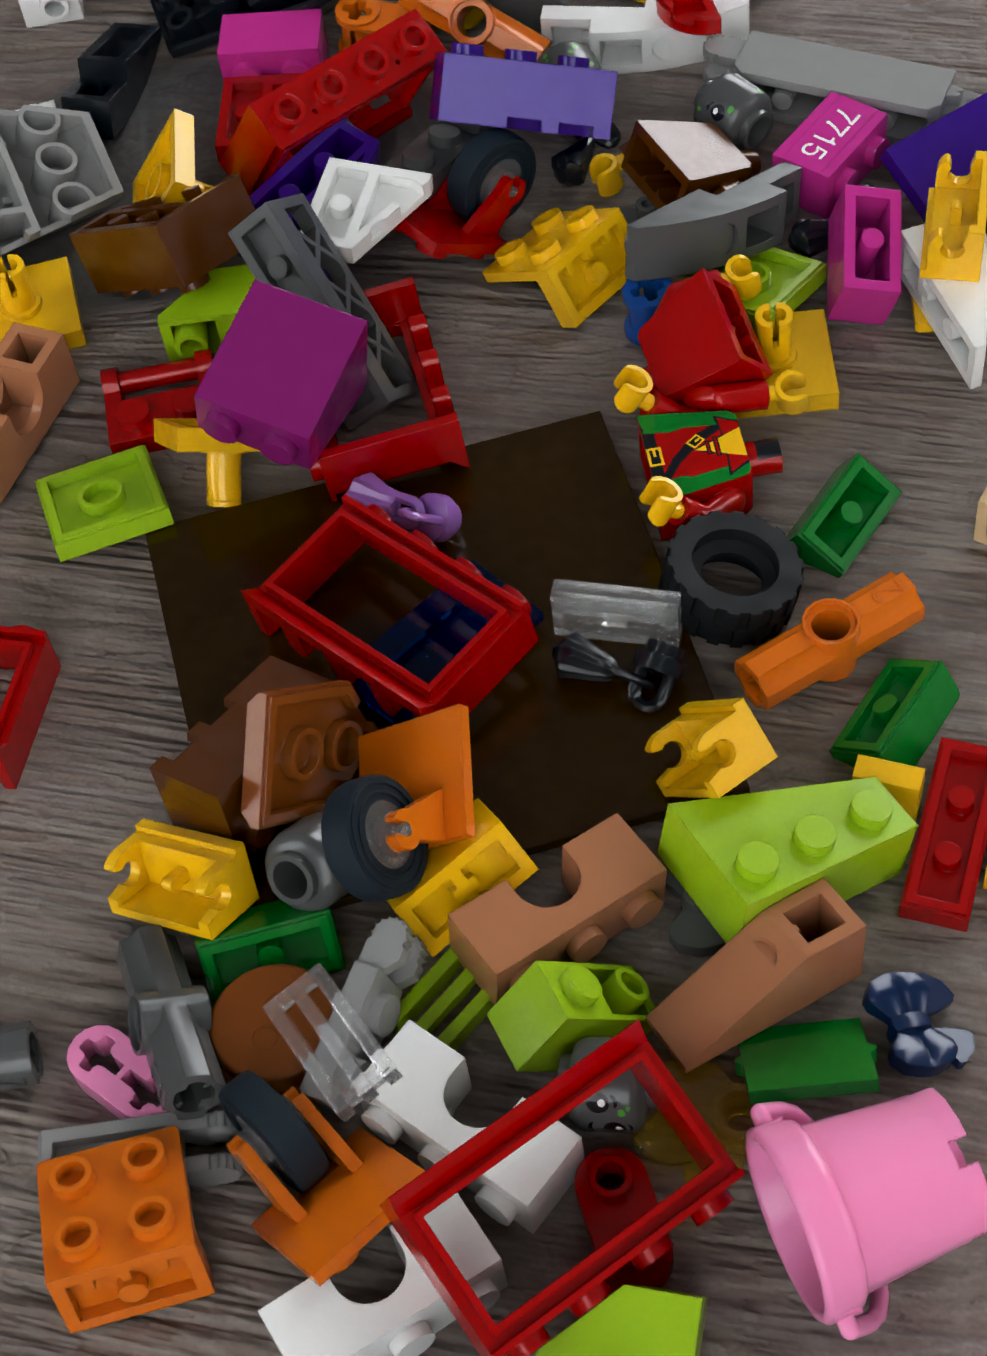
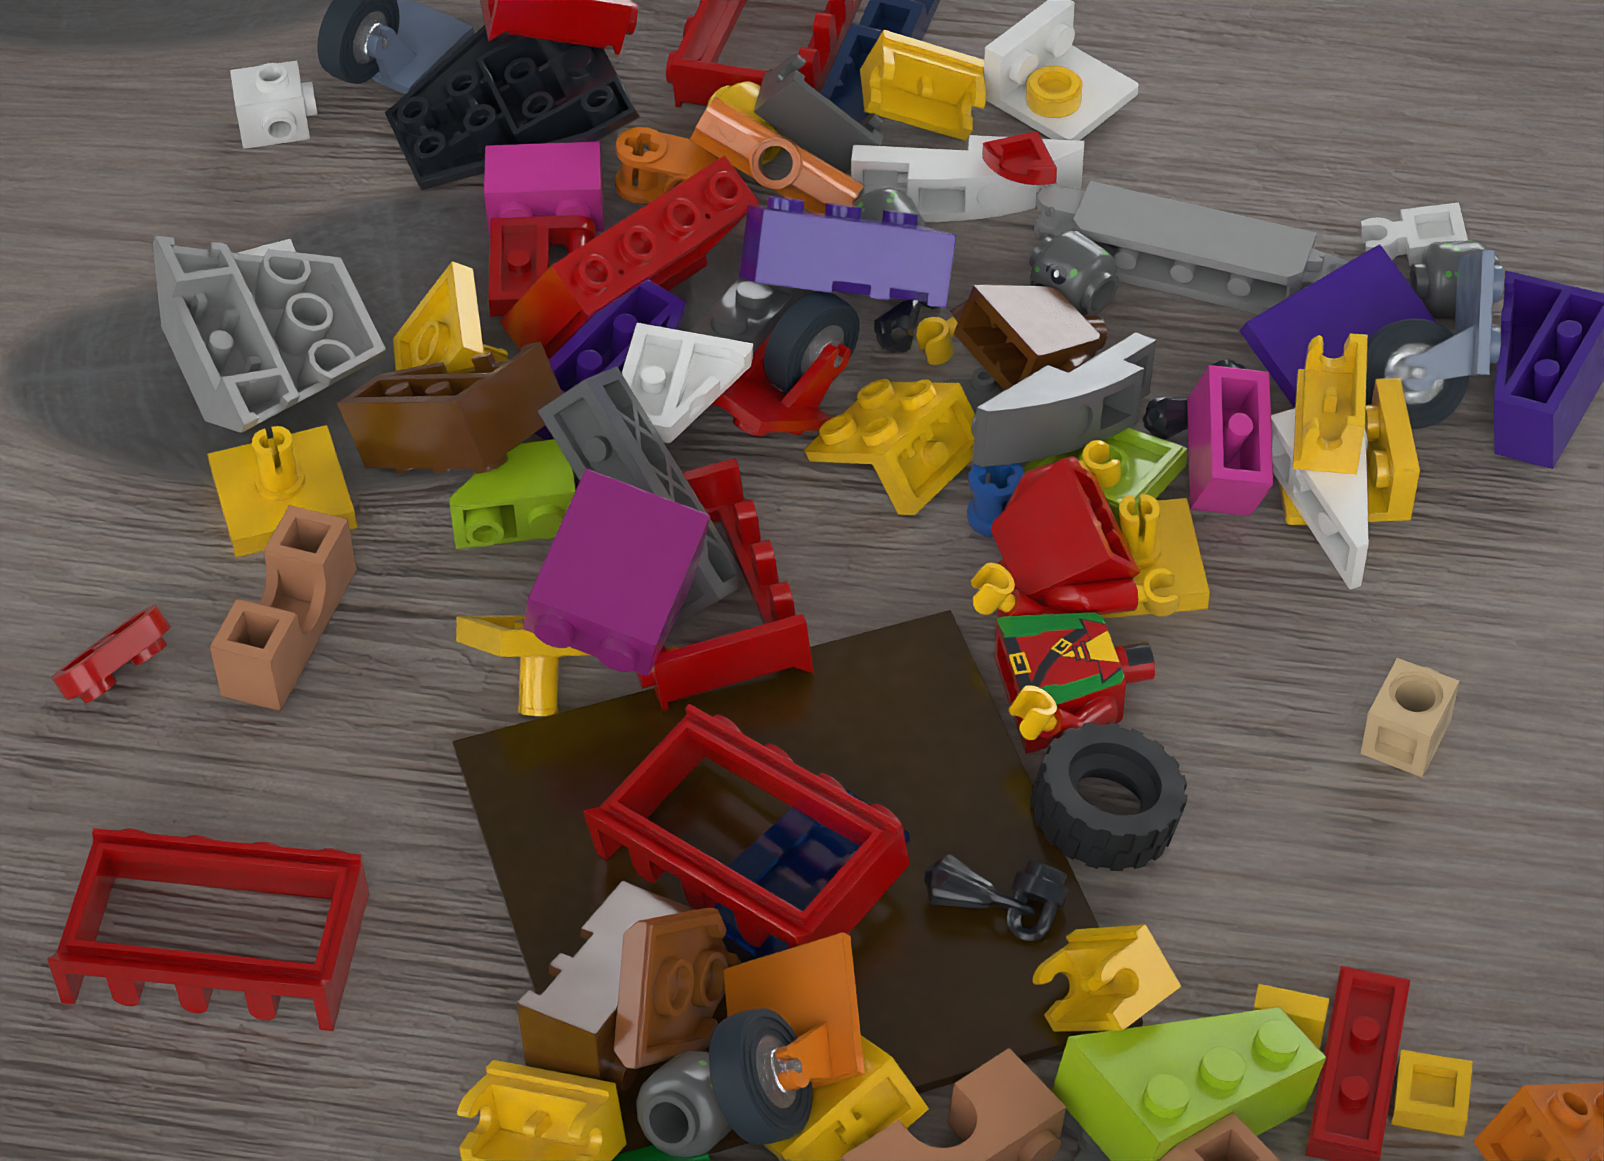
camera: 10 degrees left, 5 degrees down
lime tile [35,445,174,562] -> none
black slope [61,23,162,140] -> none
red plate [100,348,214,454] -> none
medium lavender piece [345,472,462,543] -> none
clear tile [550,579,683,648] -> none
orange piece [735,572,925,710] -> none
dark pink brick [772,92,890,218] -> none
green slope [786,453,902,578] -> none
green slope [829,658,960,767] -> none

